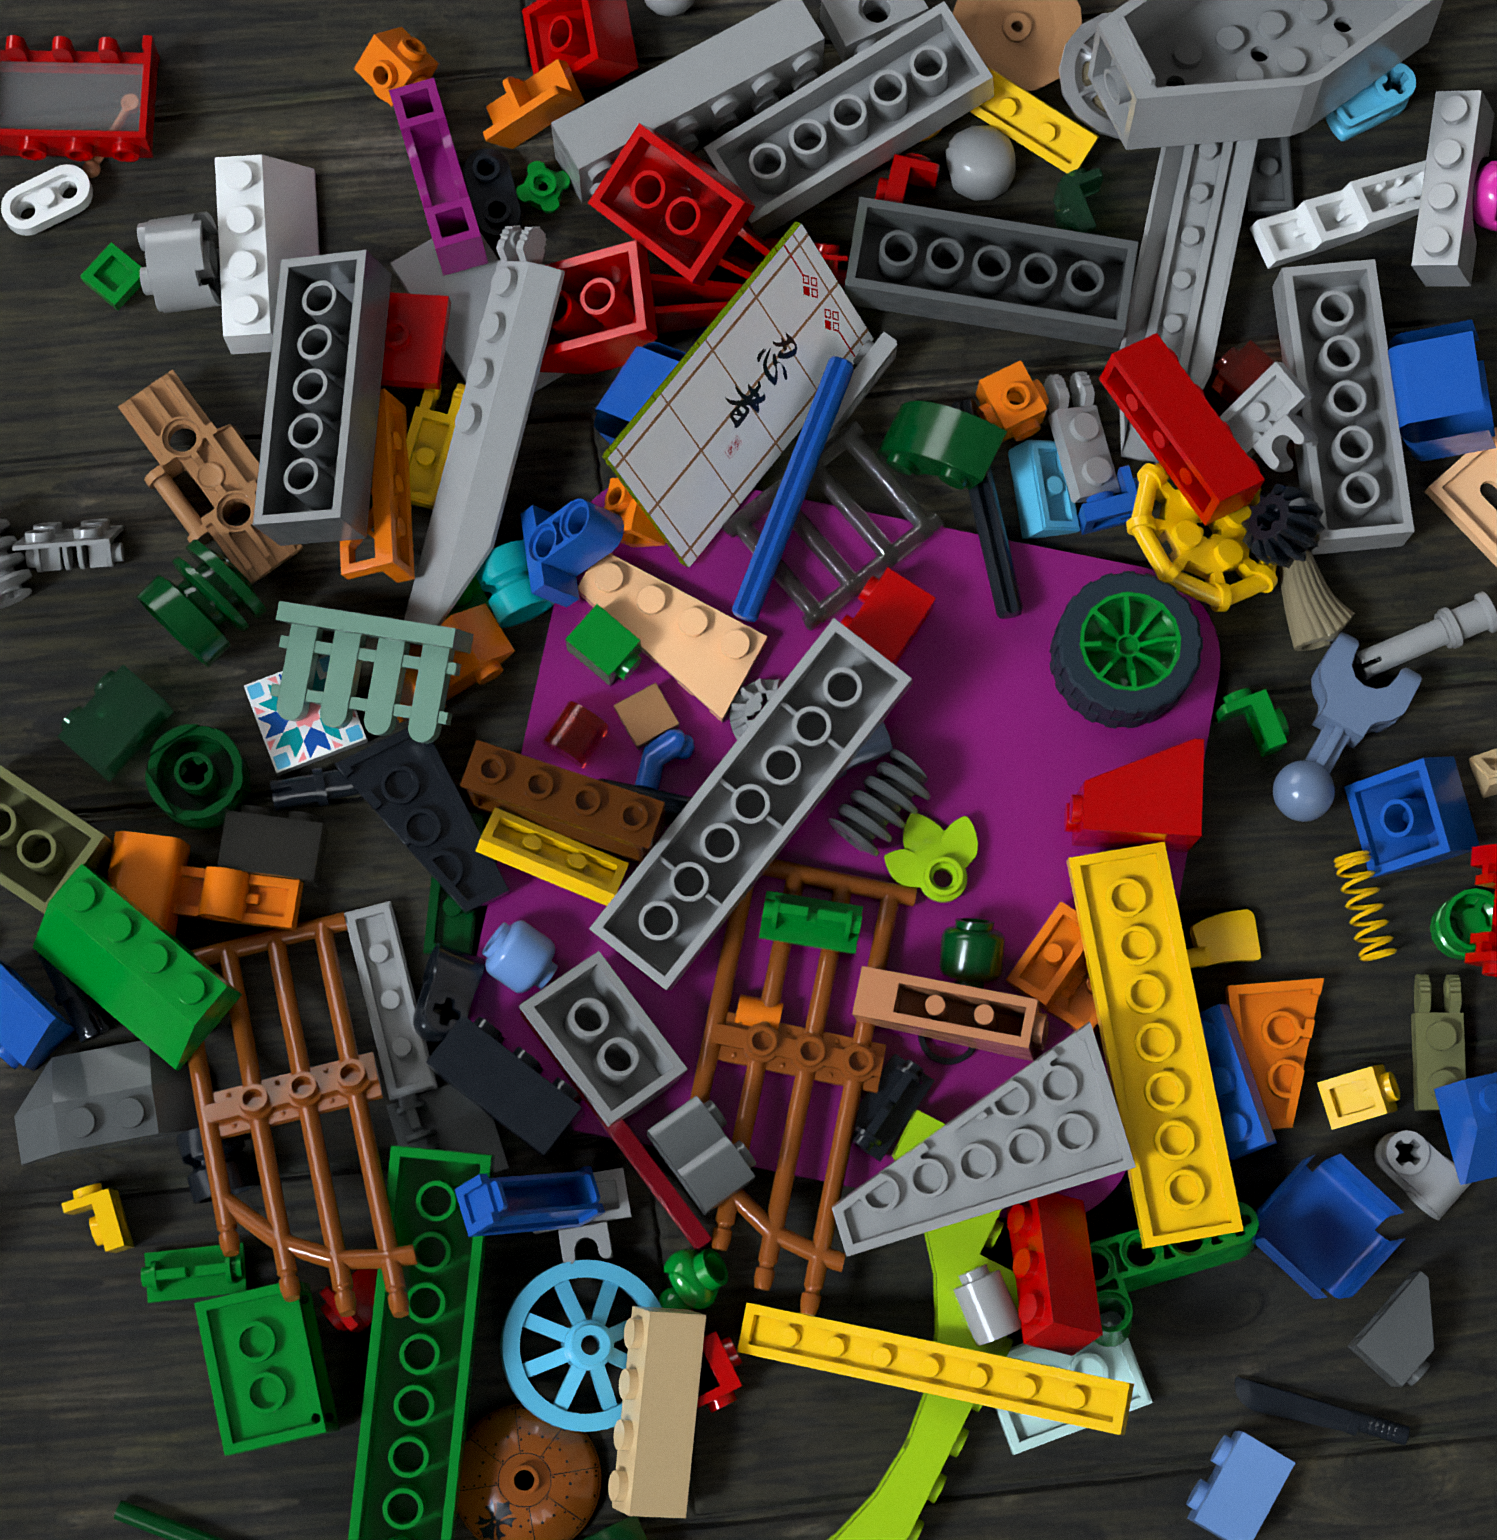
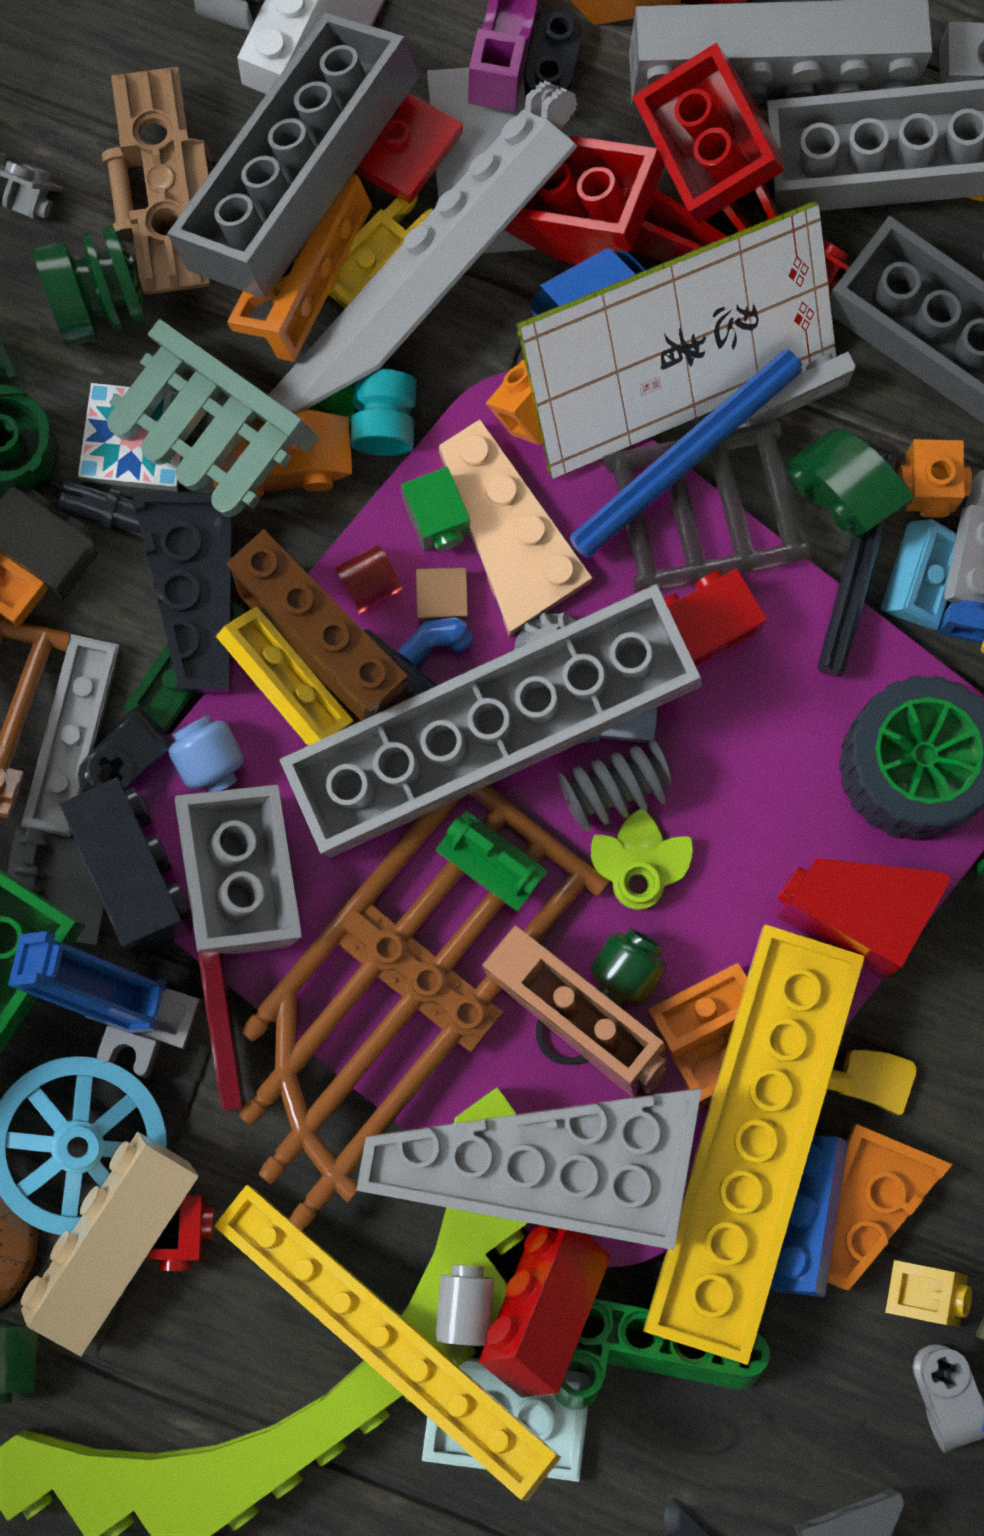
camera: 25 degrees right, 0 degrees up
green plate [516,161,570,213] -> none
blue tile [520,498,624,608] -> none
dark grey brick [647,1095,757,1215] -> none
green animal [658,1248,728,1311] -> none
orange hinge [735,994,784,1031] -> none
black hinge [852,1053,935,1162] -> none
red bracket [875,153,940,204] -> none
blue piece [1255,1154,1405,1299] -> none

